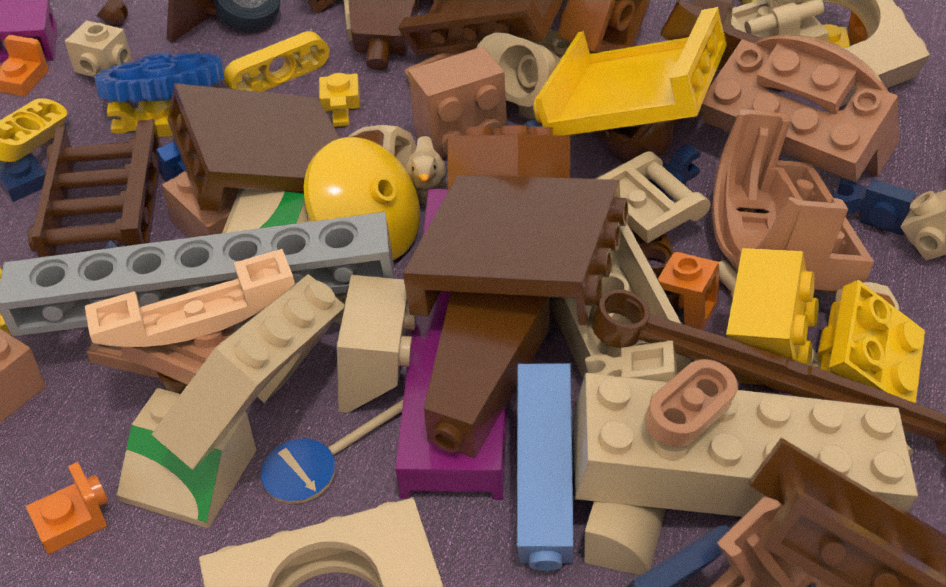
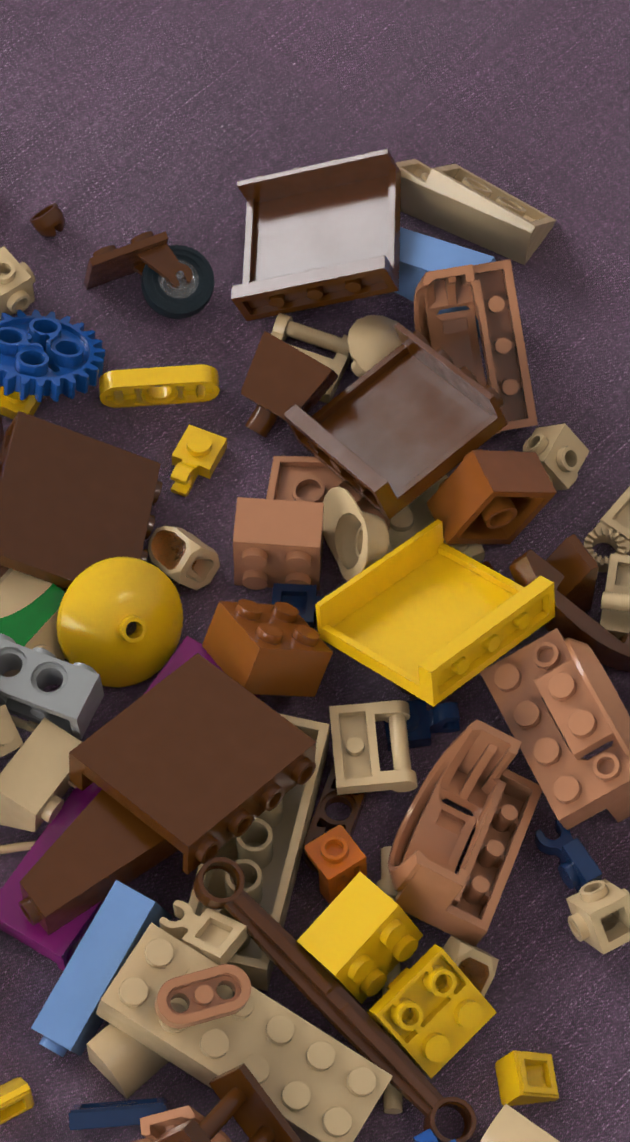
camera: 25 degrees right, 15 degrees up
tan animal [405,136,447,204] -> none

